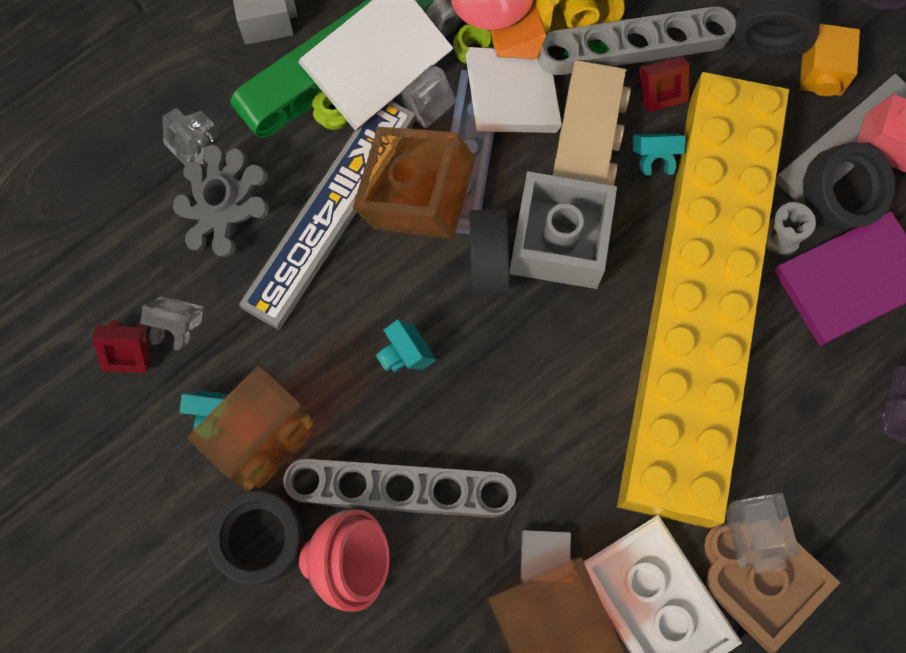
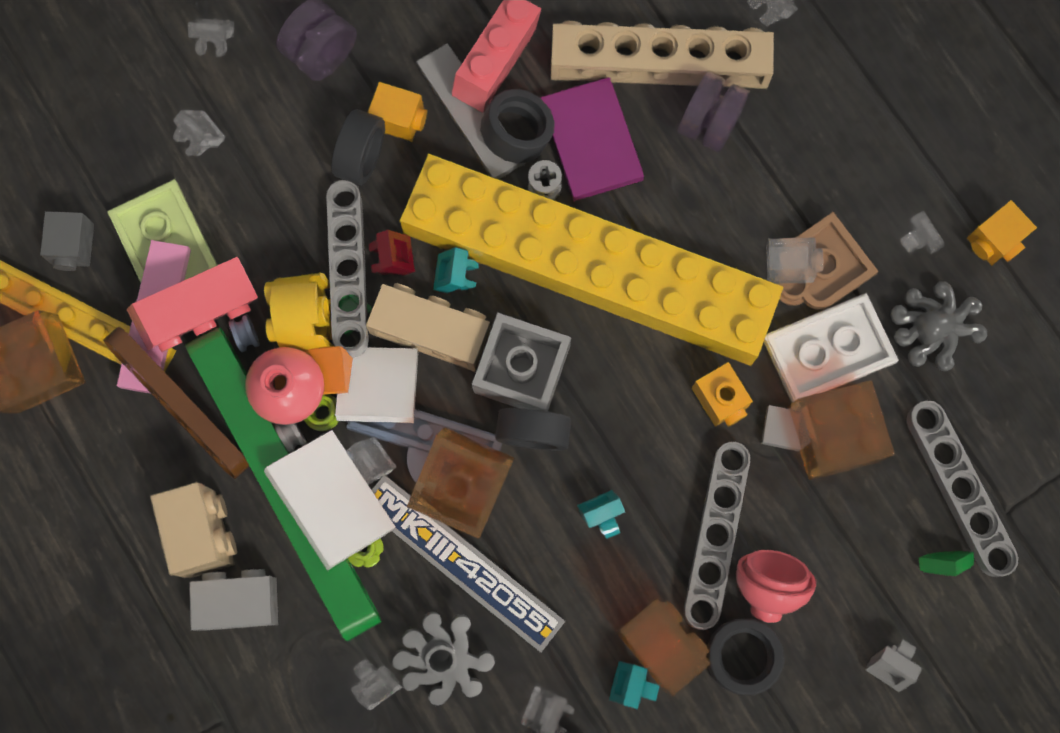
camera: 80 degrees left, 5 degrees up
none -> light orange brick [691,362,753,427]

